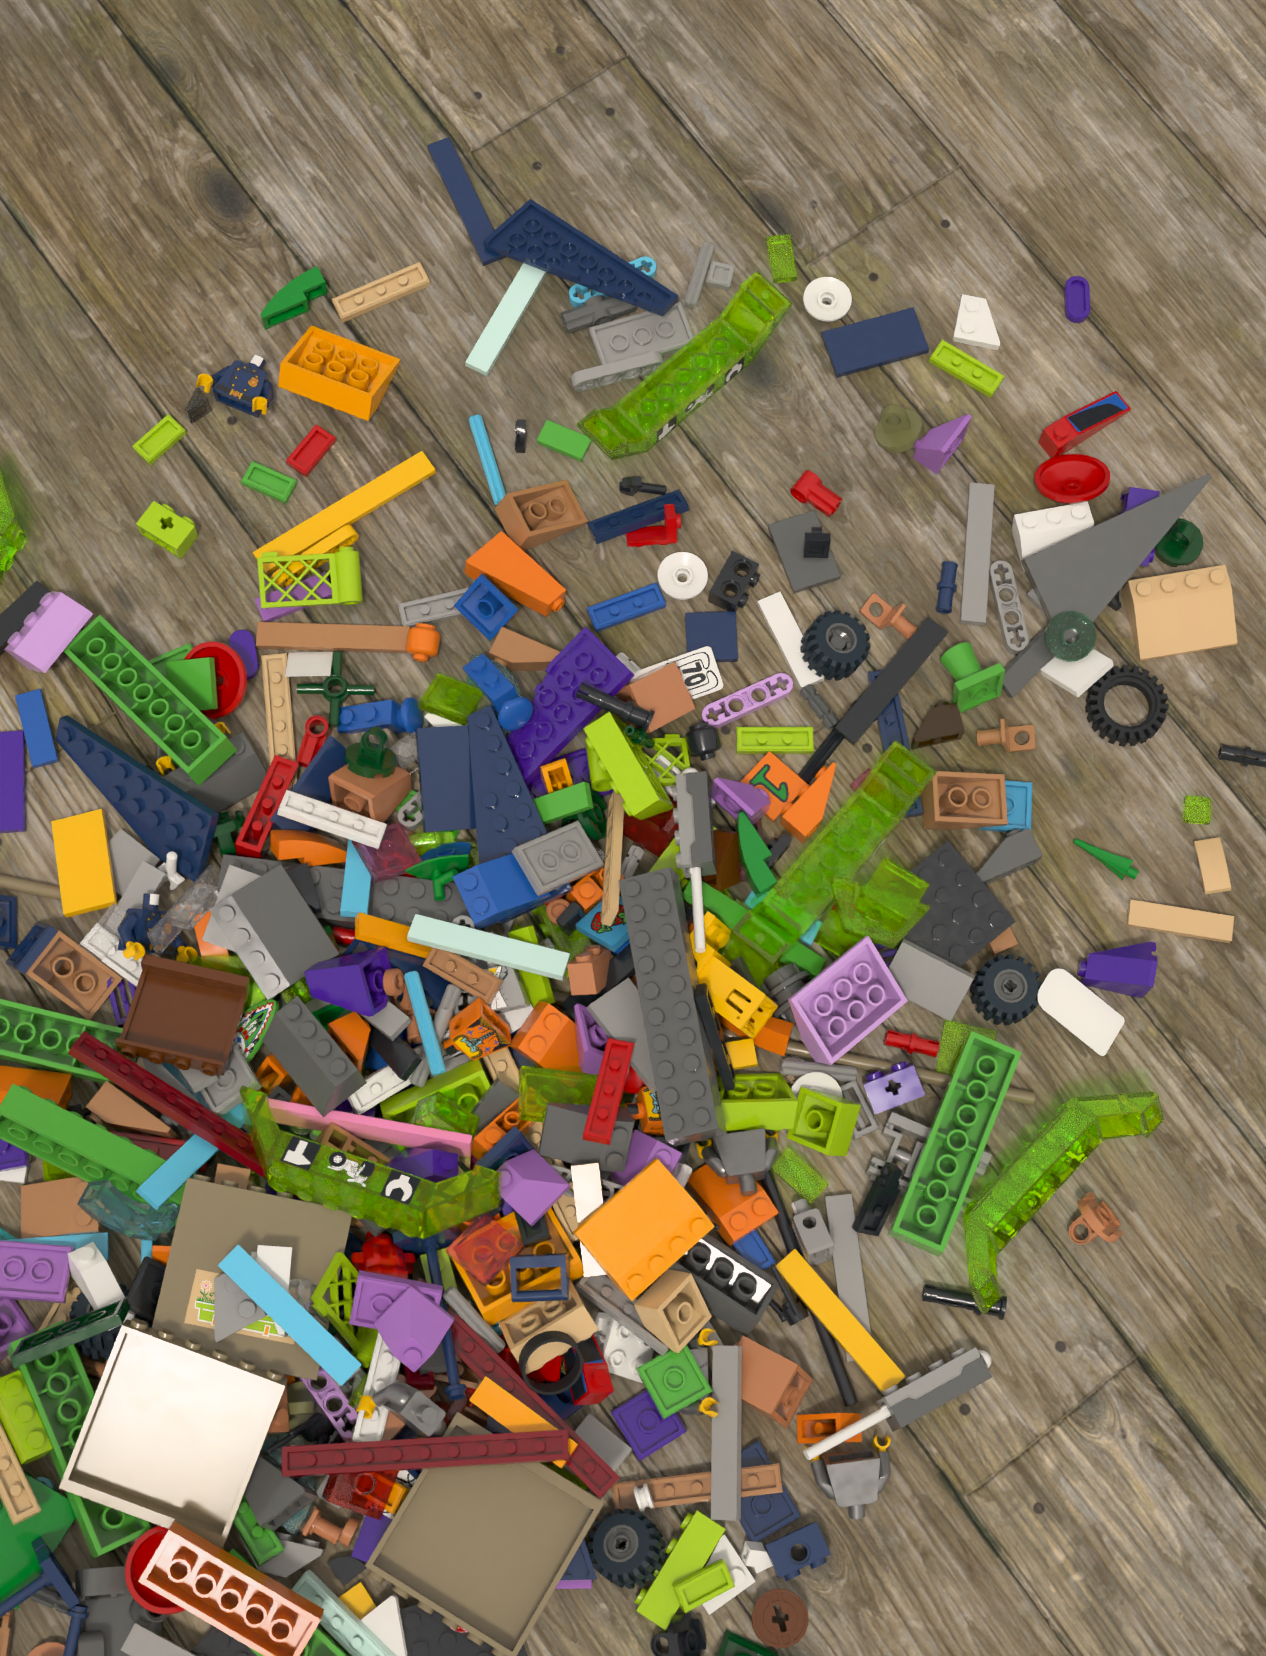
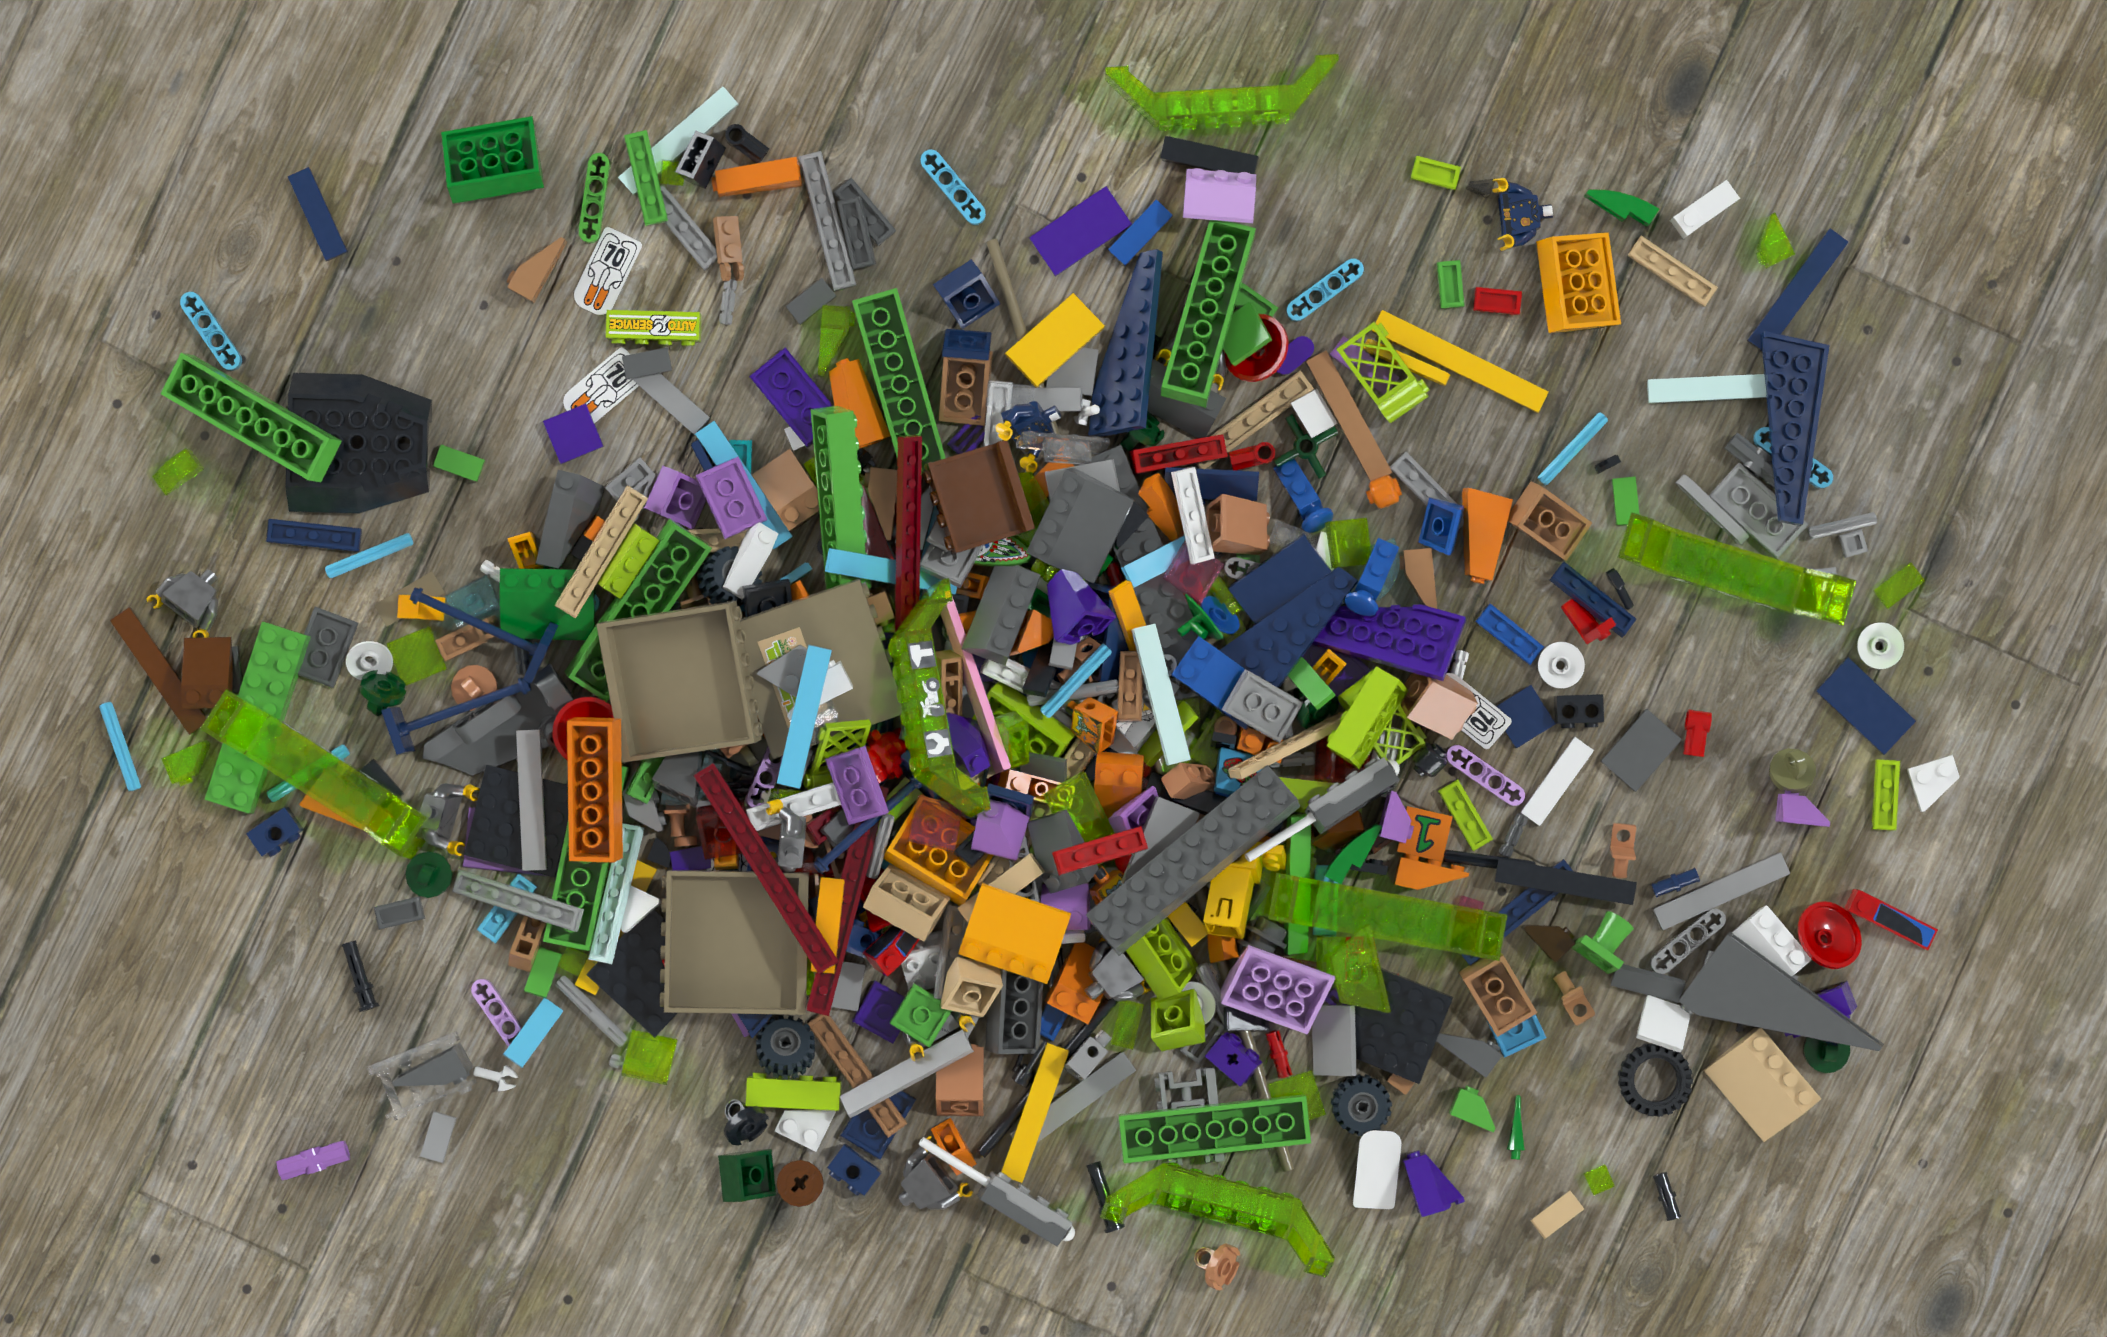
camera: 65 degrees right, 15 degrees up
dark green tile [10,1298,131,1368] -> none
clear light blue arch [77,1180,180,1241] -> none
lime brick [136,501,198,559] -> none
dark green tile [344,727,397,778] -> none
medium lavender slope [374,1283,454,1372] -> none
nougat tile [383,968,405,996] -> none
dark blue tile [510,1253,570,1302] -> none
black tyre [519,1331,583,1395] -> none
black pin [575,682,655,732] -> none
dark green bar [625,725,655,749] -> none
white bush [633,1483,655,1512] -> none
lime tile [672,1559,735,1613] -> none
black tile [695,983,736,1091] -> none
white piece [741,1541,773,1573] -> none
black wheel [800,610,871,681] -> none
black tile [803,527,831,558] -> none
black hinge [852,1161,903,1236] -> none
clear neon green tile [859,857,930,925] -> none
clear green tile [1044,611,1096,662] -> none
dark purple tile [1064,276,1090,323] -> none
tan tile [1126,900,1234,943] -> none
none -> black tile [1223,1007,1270,1031]
none -> medium azure beam [1286,259,1364,322]
none -> bright green slope [1449,1085,1495,1132]
none -> white slope [1670,180,1740,239]
none -> clear neon green slope [1756,213,1795,269]

